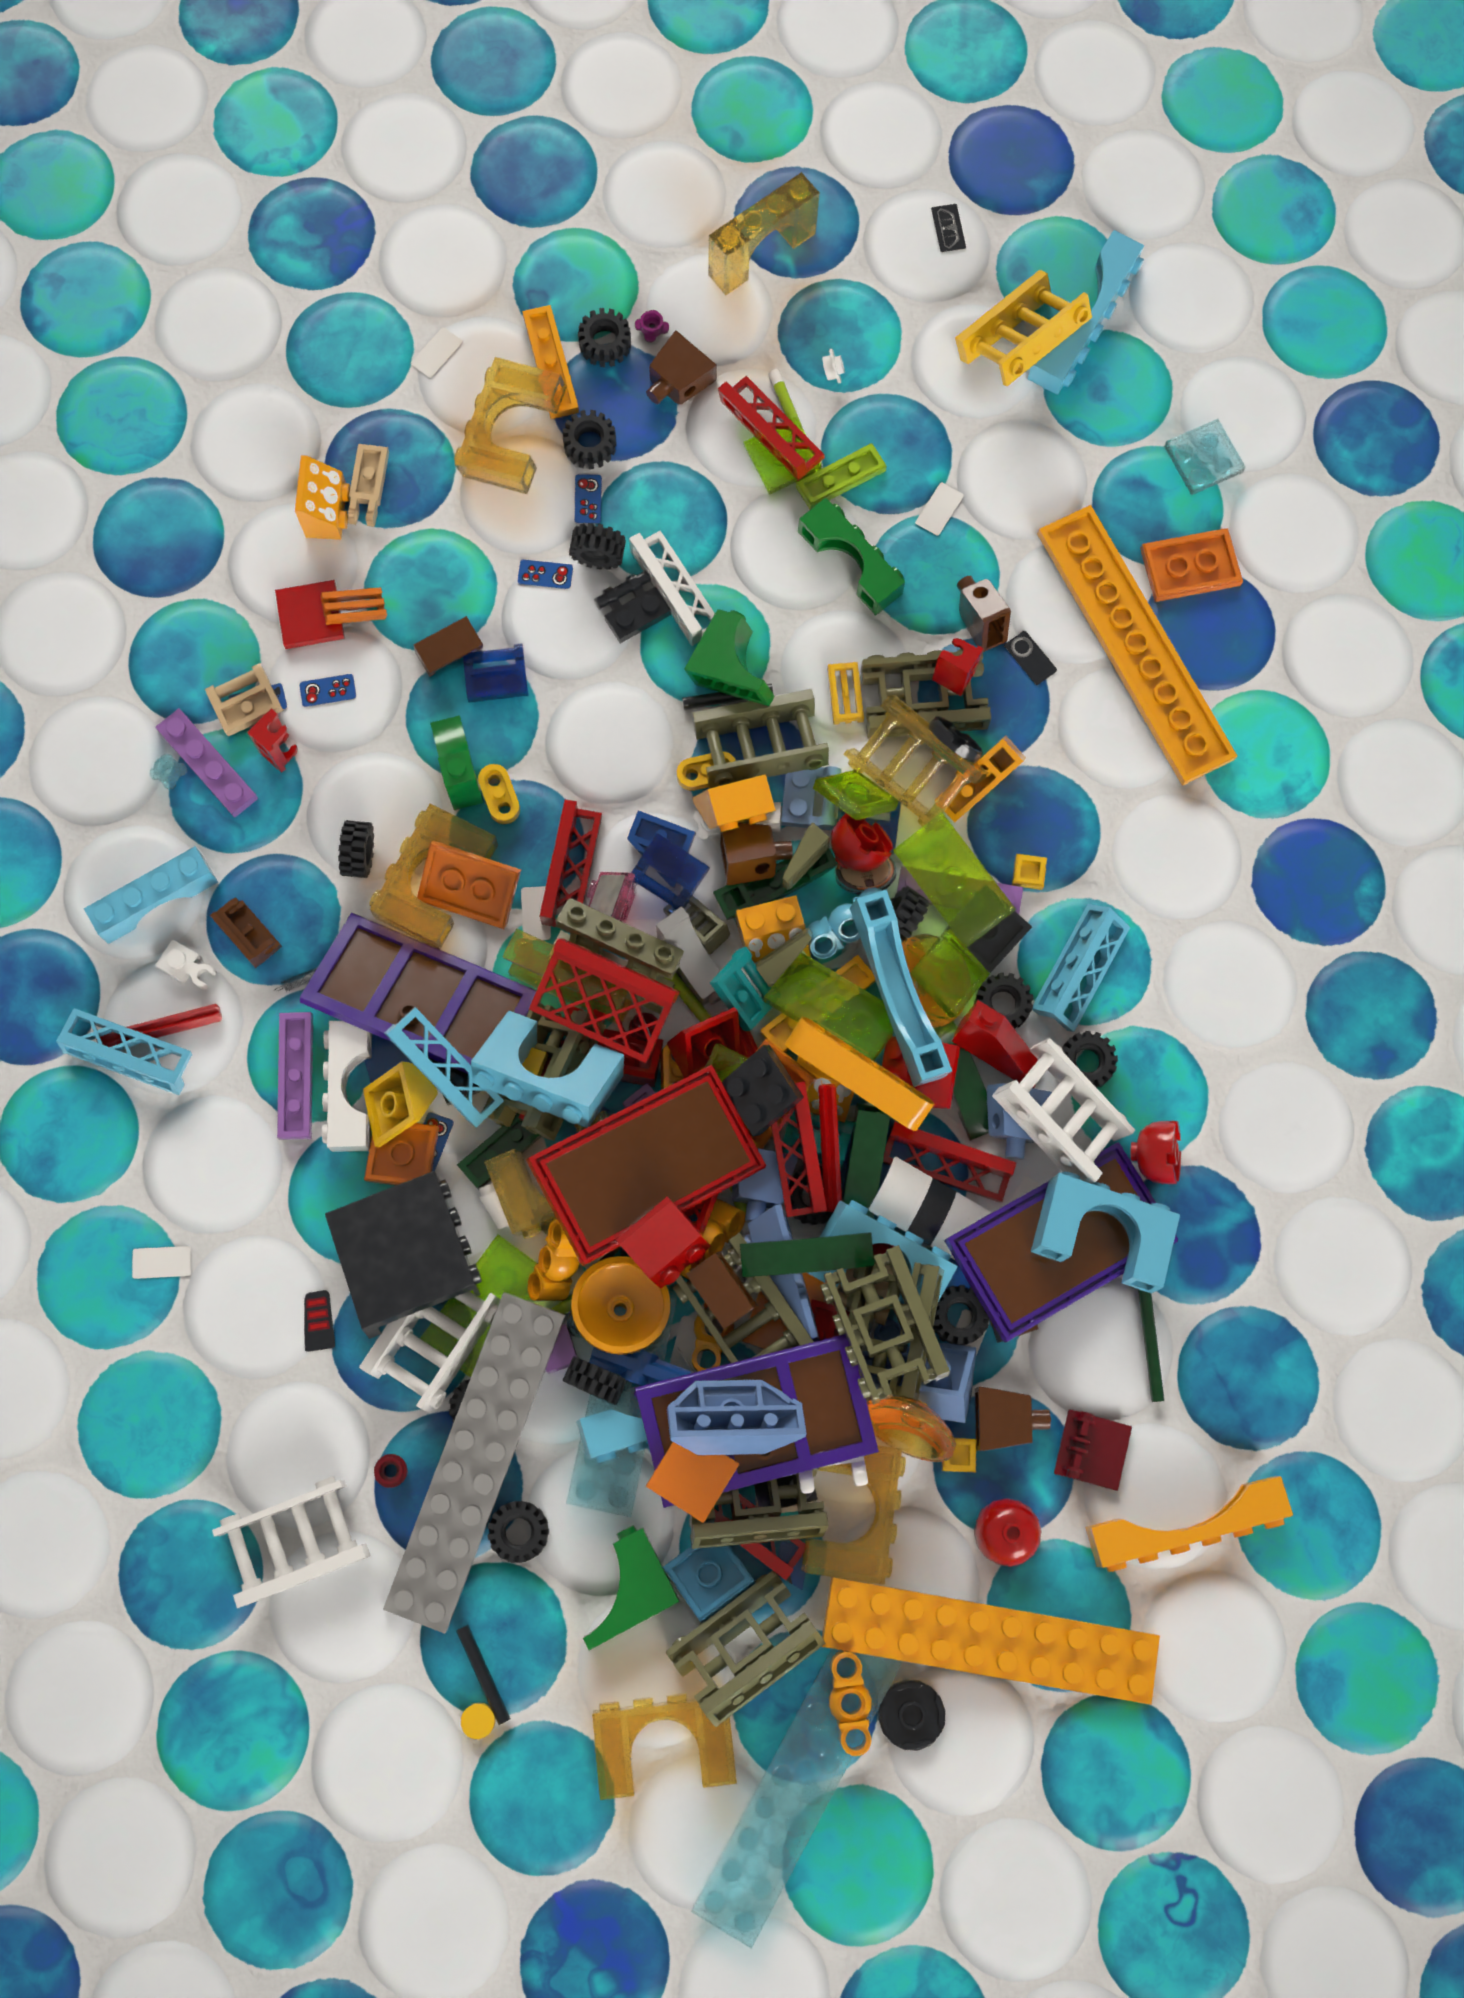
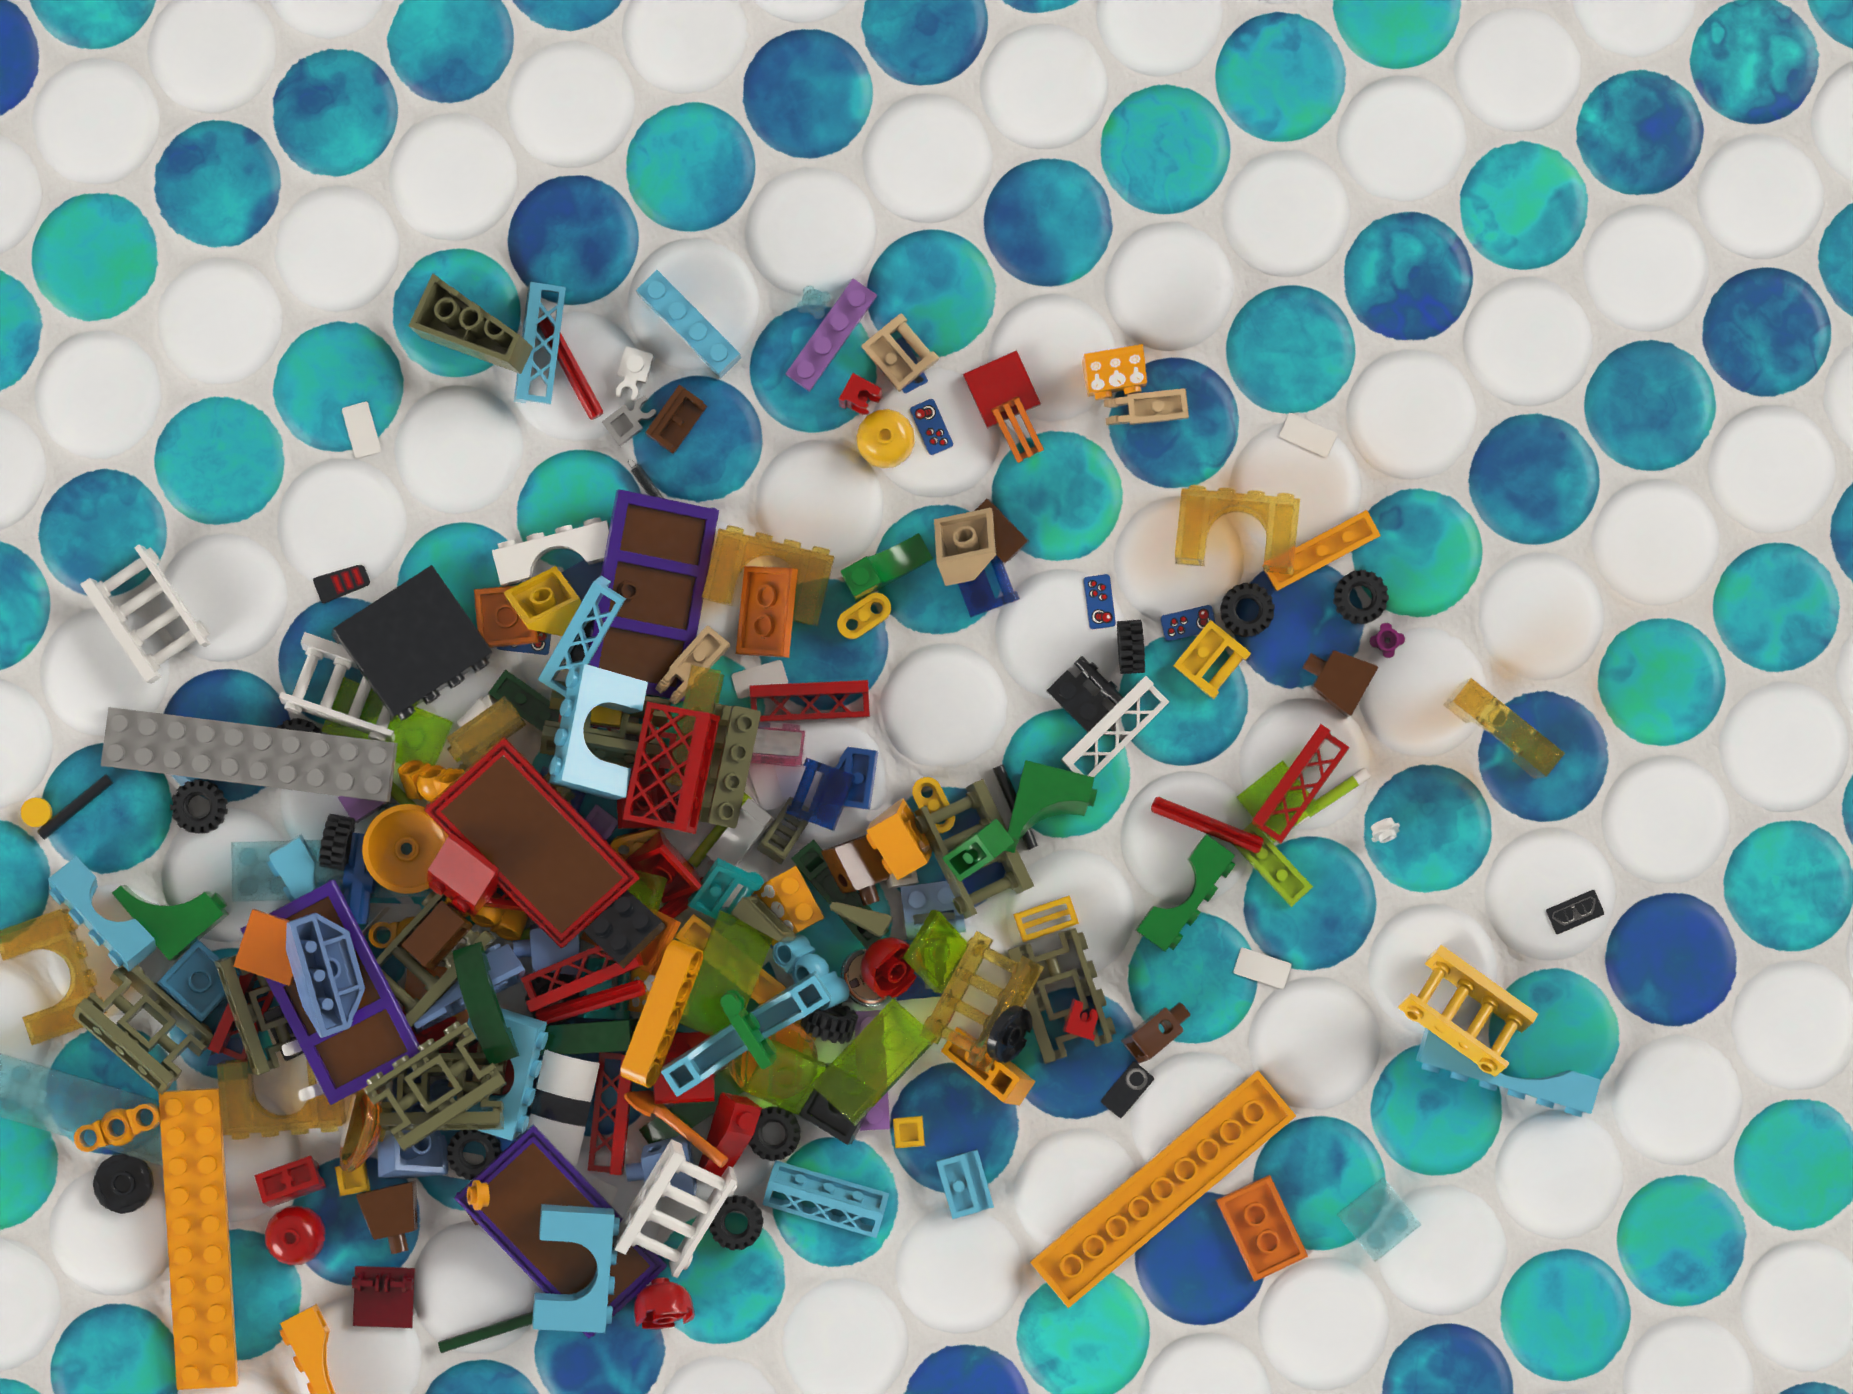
camera: 80 degrees right, 10 degrees up
medium lavender plate [277,1012,313,1140] -> none
black tyre [338,820,374,878] -> none
dark red plate [374,1454,408,1488] -> none
none -> medium azure arch [48,856,156,972]
none -> red hinge [254,1155,327,1208]
none -> white sticker [340,1093,356,1148]
none -> olive wedge [408,274,533,374]
none -> light orange plate [467,1180,490,1210]
none -> light grey plate [602,396,657,446]
none -> orange piece [624,1090,728,1168]
none -> tan hinge [655,625,730,705]
none -> green hinge [720,988,777,1070]
none -> yellow cylinder [856,409,915,469]
none -> tan slope [934,508,996,586]
none -> medium azure plate [936,1149,994,1219]
none -> green brick [942,818,1014,882]
none -> red axle [1151,797,1264,853]
none -> yellow plate [1173,620,1251,699]

